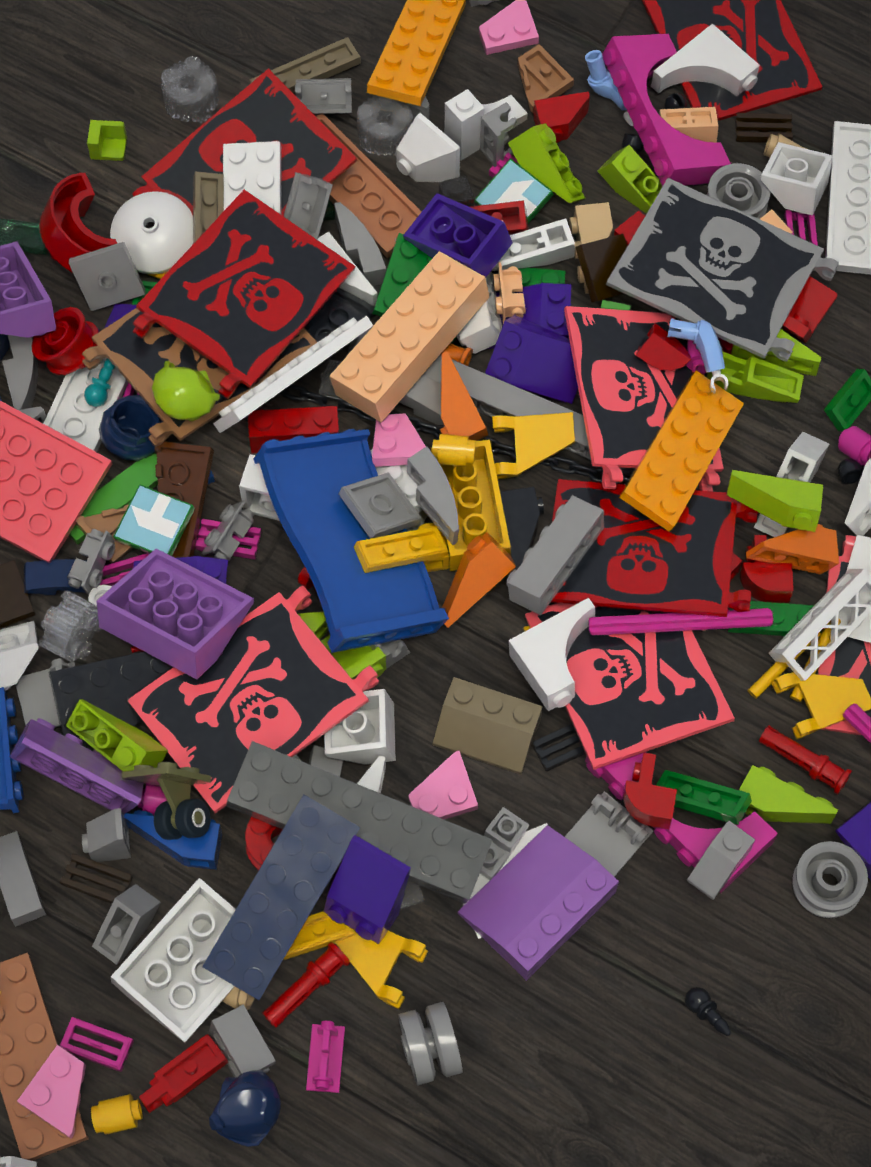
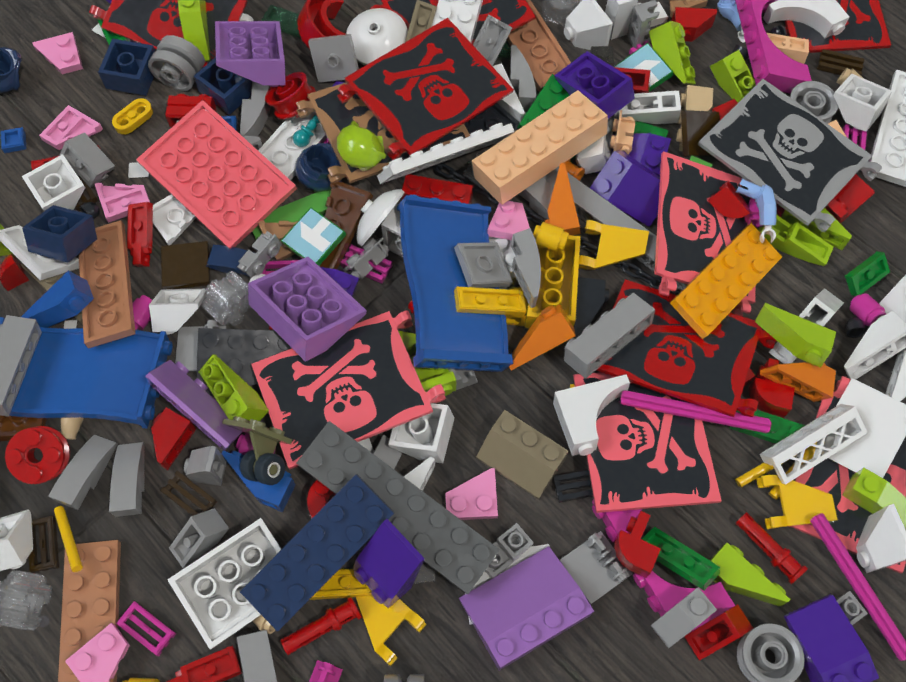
camera: 15 degrees right, 0 degrees up
none -> red slope [151,407,196,471]
none -> white dish [357,189,405,246]
none -> red slope [684,604,753,661]

